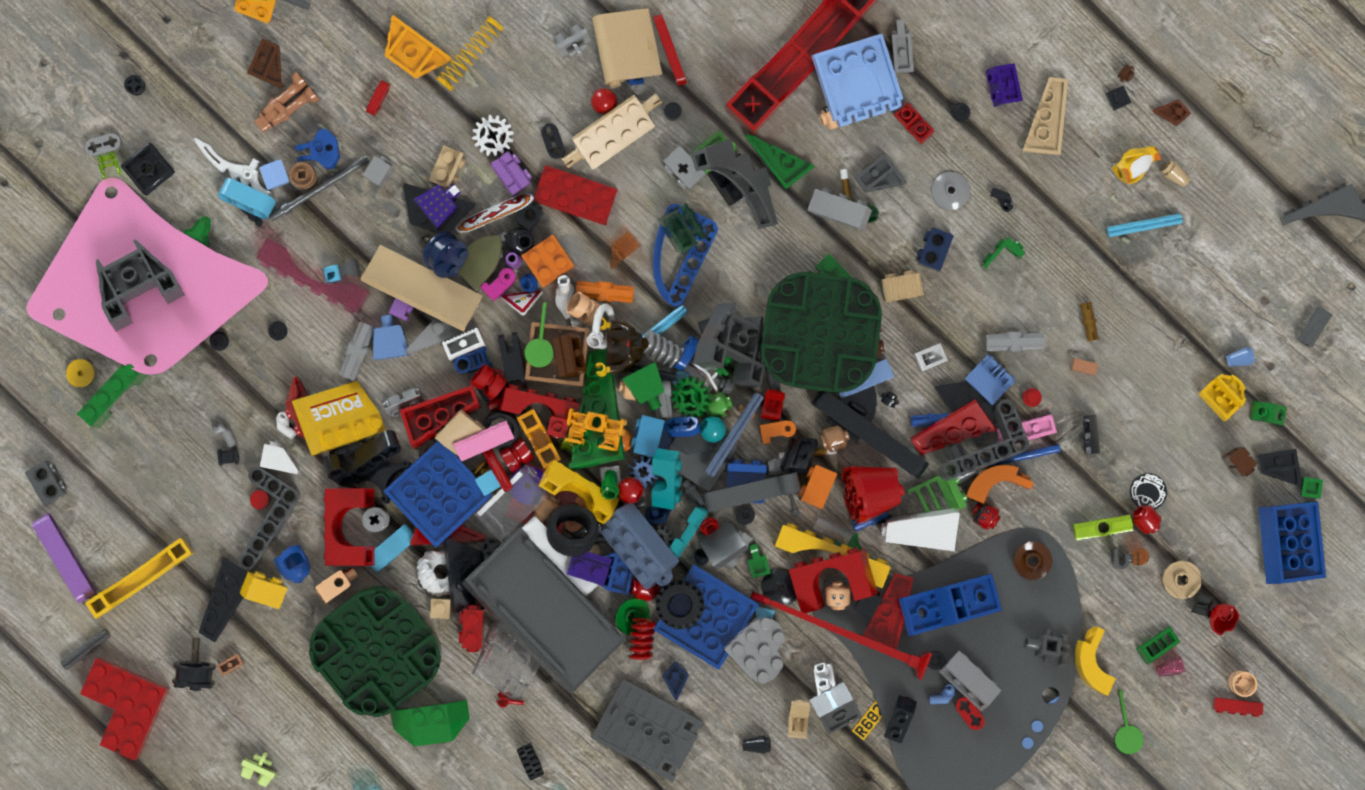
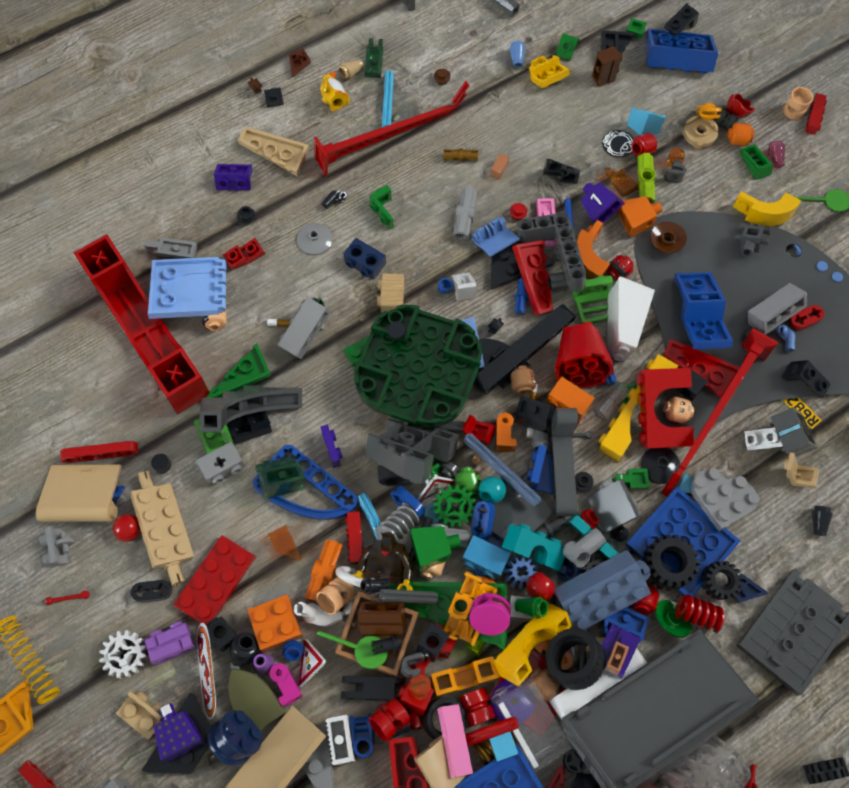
camera: 80 degrees left, 20 degrees down
red bracket [547,416,568,438] -> none
dark grey wing [854,154,907,193] -> none
none -> red hinge [45,591,90,605]
none -> red piece [314,81,470,177]
none -> dark purple plate [320,424,343,468]
none -> red piece [345,511,363,565]
none -> black pin [360,577,389,595]
none -> clear green hinge [364,38,384,78]
none -> black pin [371,635,400,655]
none -> dark grey axle [379,589,438,604]
none -> black piece [388,321,407,341]
none -> leg [401,653,431,700]
none -> black brick [416,623,450,663]
none -> reddish brown plate [434,69,451,85]
none -> blue hinge [438,278,453,294]
none -> dark pink head [469,593,511,635]
none -> light grey piece [563,528,606,568]
none -> dark purple torso [581,182,625,223]
none -> clear orange slope [605,167,638,197]
none -> nougat piece [605,641,629,676]
none -> orange torso [616,196,662,238]
none -> medium azure slope [627,107,666,135]
none -> black bracket [664,3,699,36]
none -> light orange arm [695,103,722,121]
none -> black tyre [701,561,743,600]
none -> orange head [727,123,754,146]

